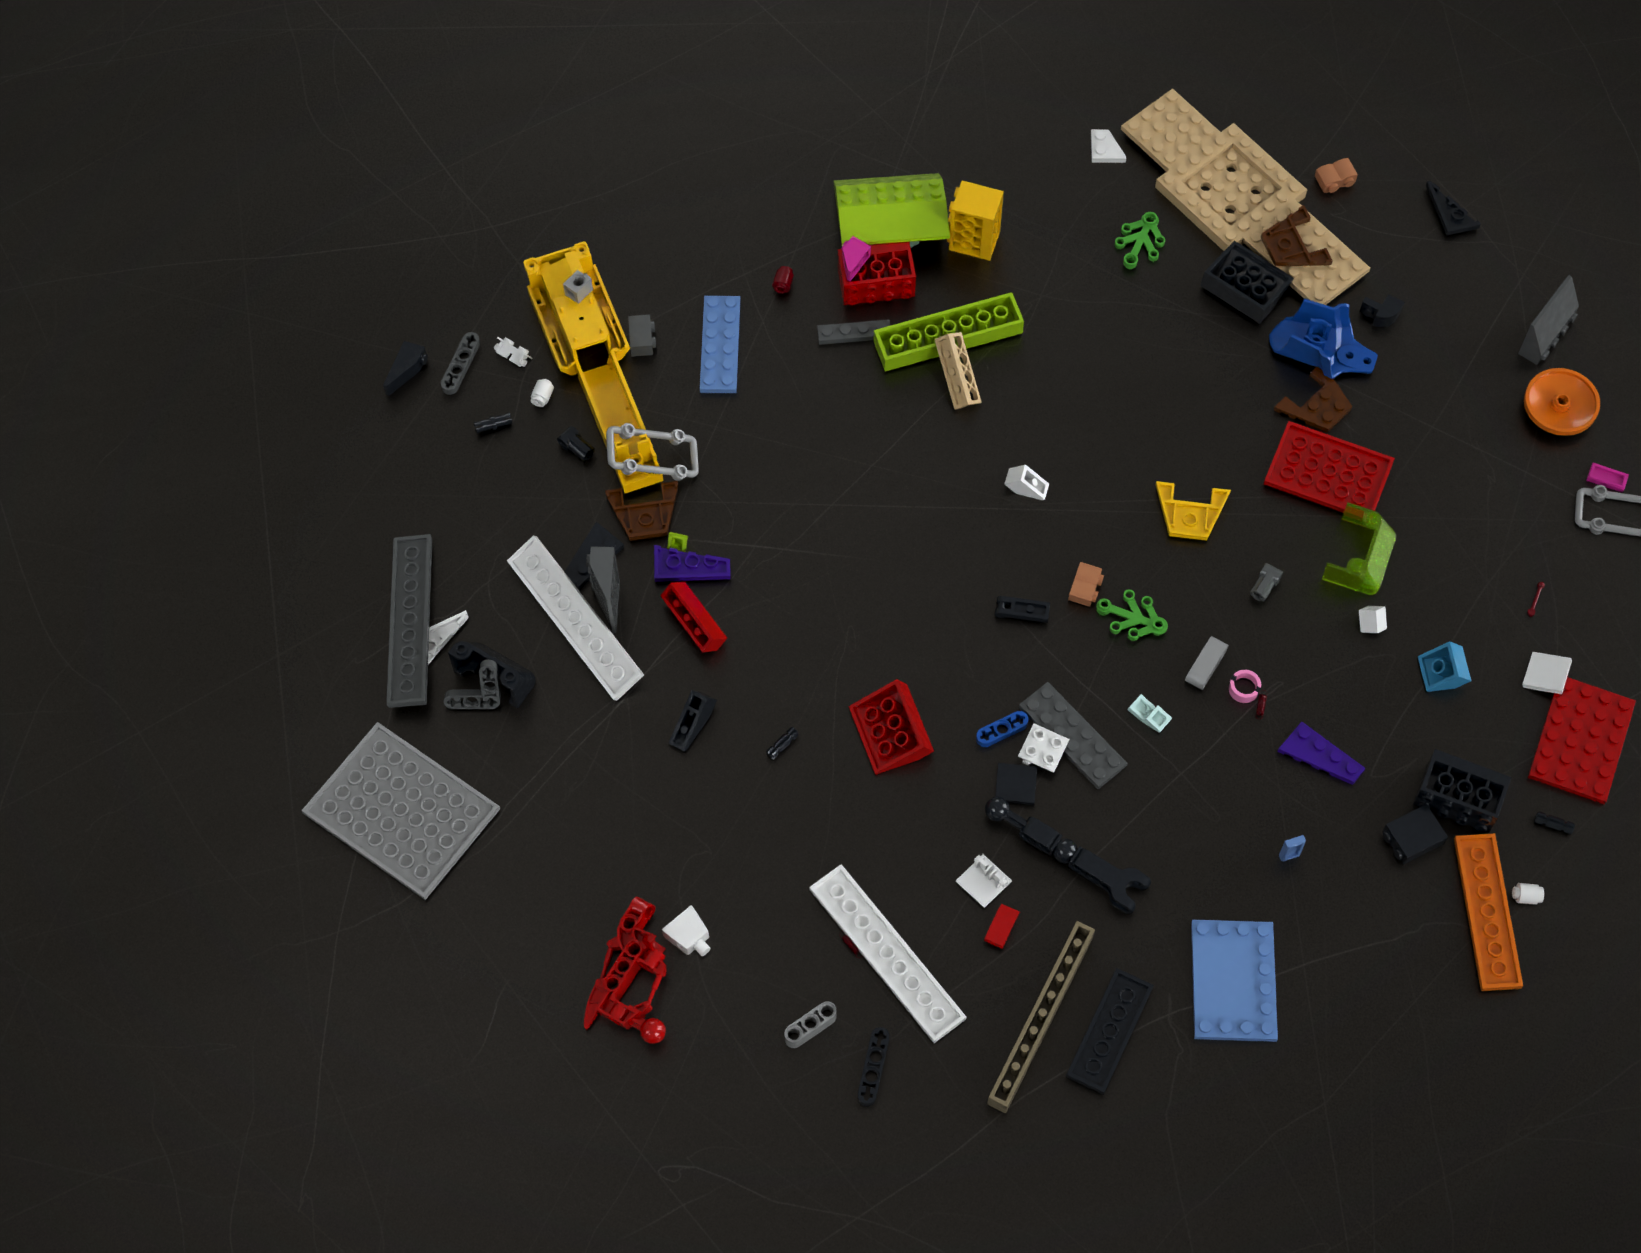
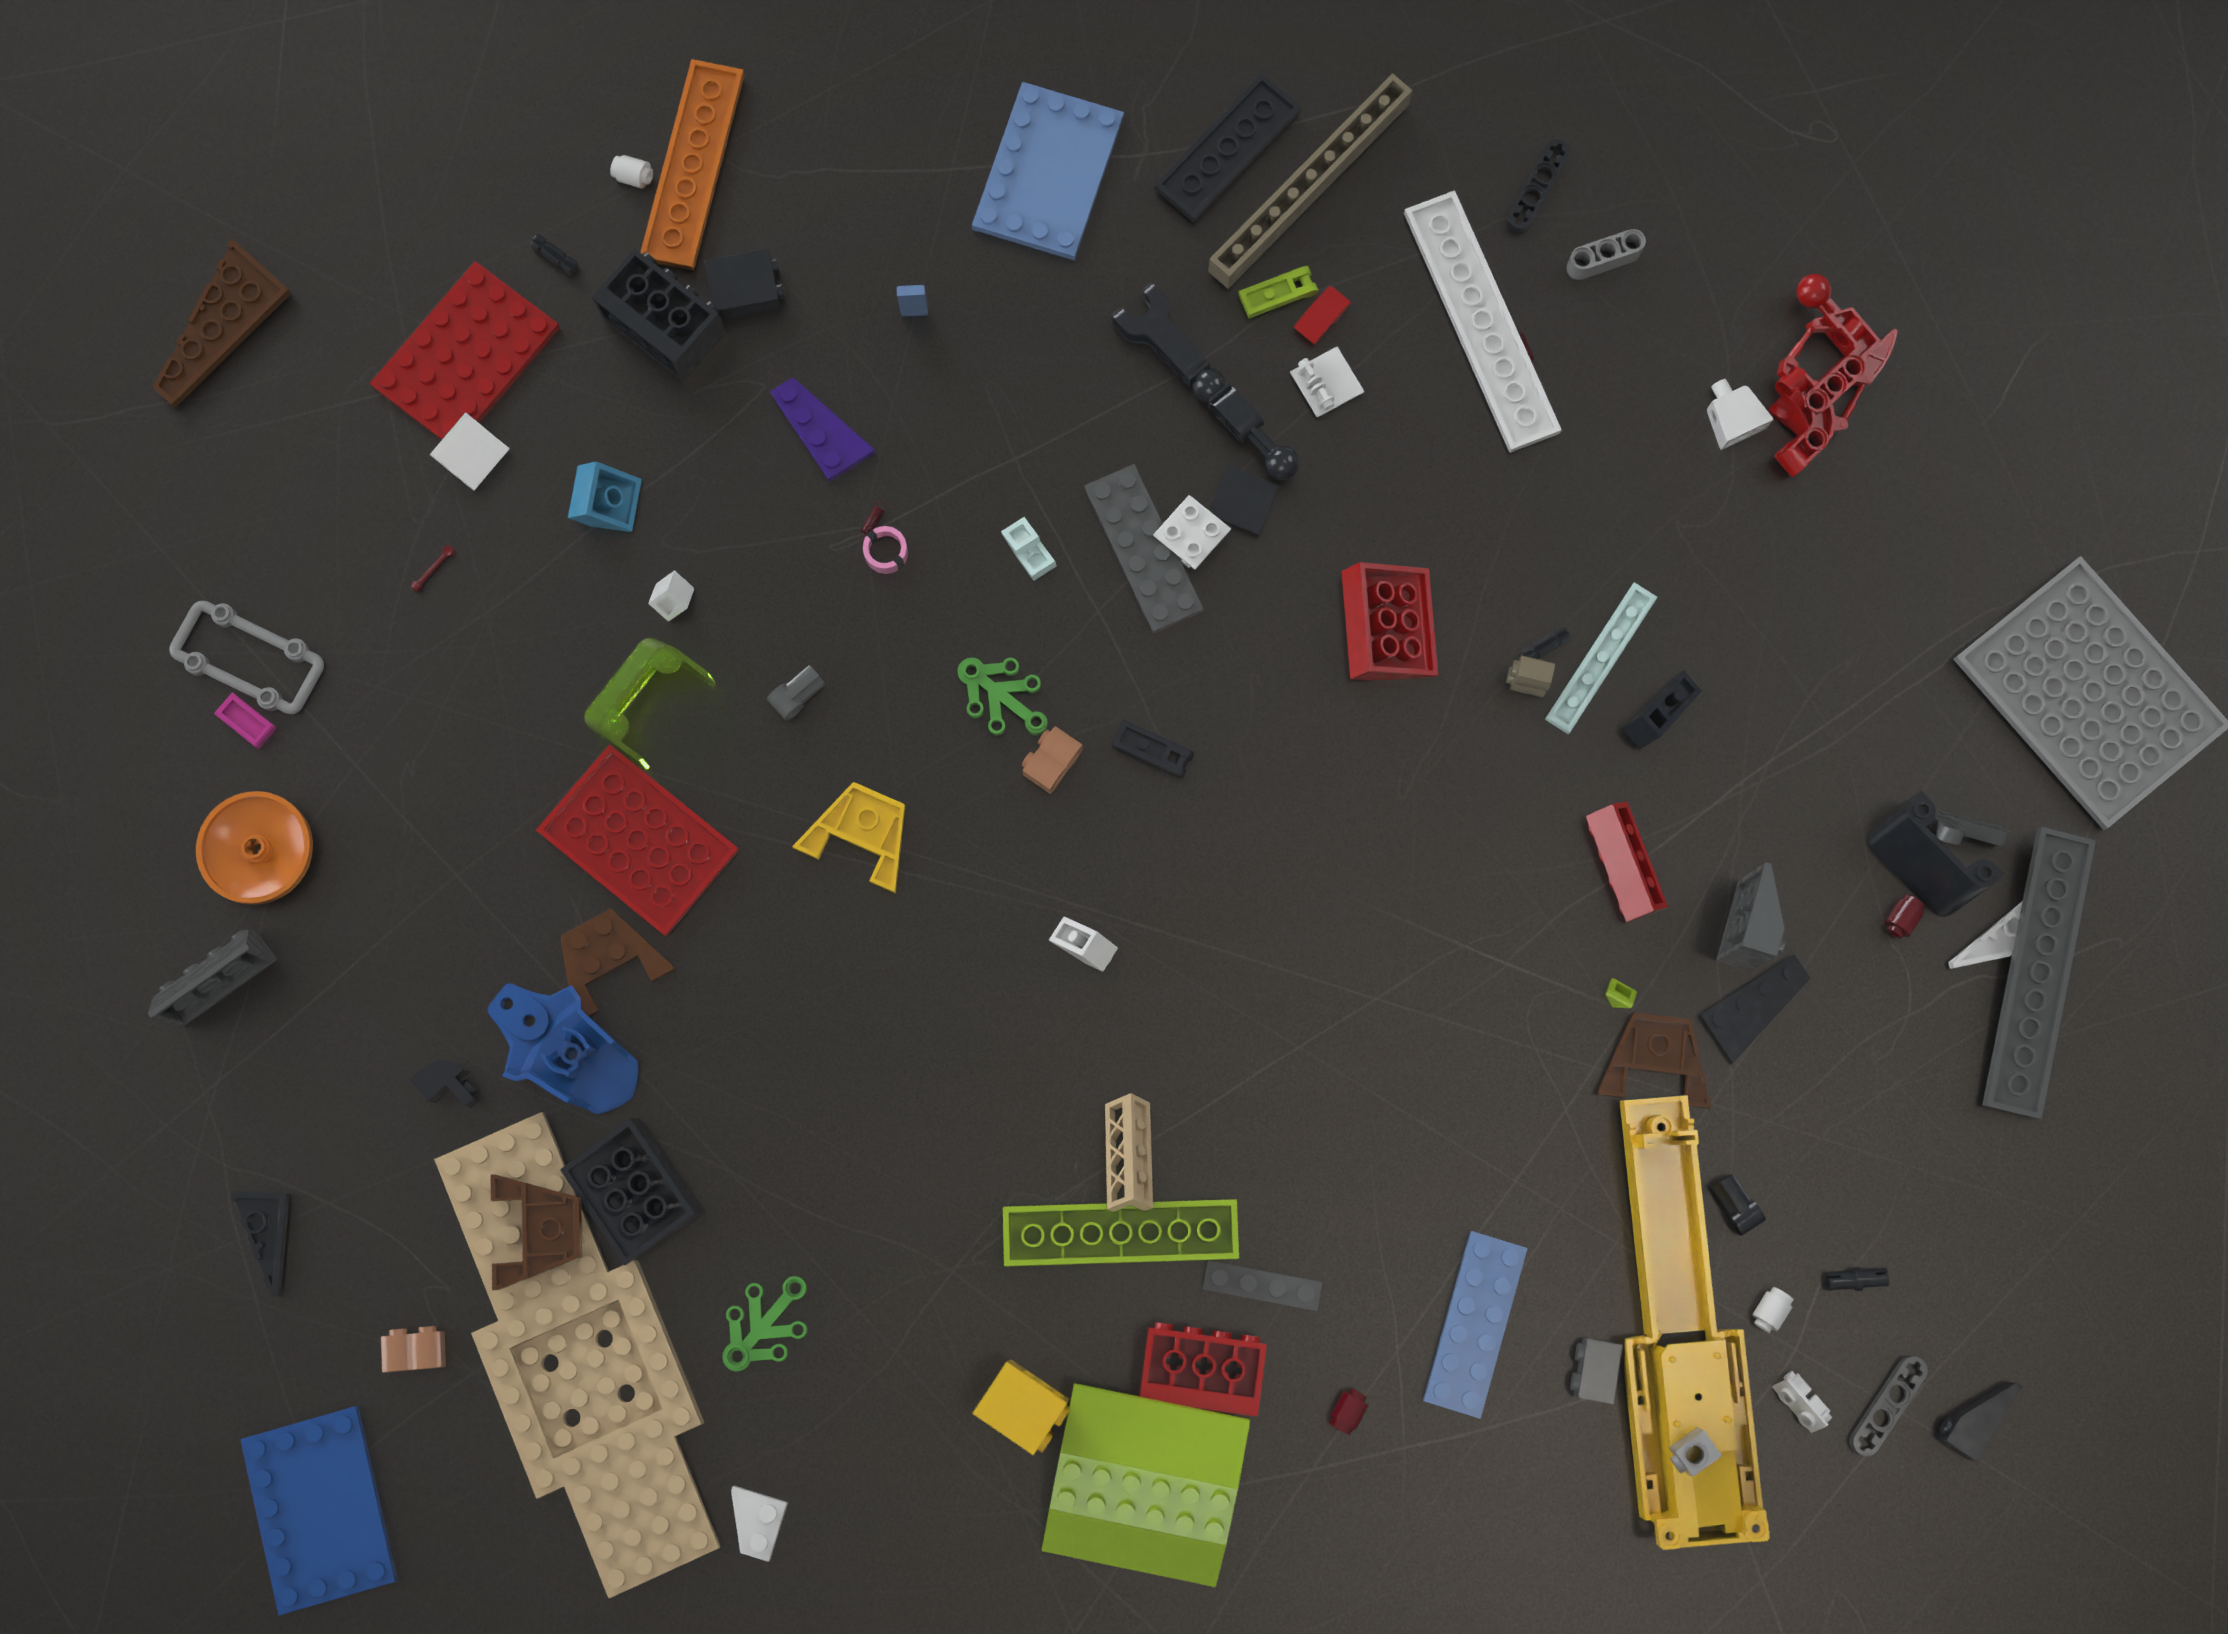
camera: 165 degrees left, 15 degrees up
white plate [507,535,644,701] -> none
light grey bar [606,423,699,481] -> none
dark purple wing [654,545,731,582] -> none
dark pink slope [841,236,871,281] -> none
blue beam [976,711,1028,747] -> none
light grey beam [1185,636,1229,690] -> none
none -> blue plate [240,1406,398,1616]
none -> lime plate [1238,266,1319,319]
none -> dark tan brick [1506,655,1555,698]
none -> light aqua tile [1545,582,1657,734]
none -> dark red brick [1884,895,1925,939]

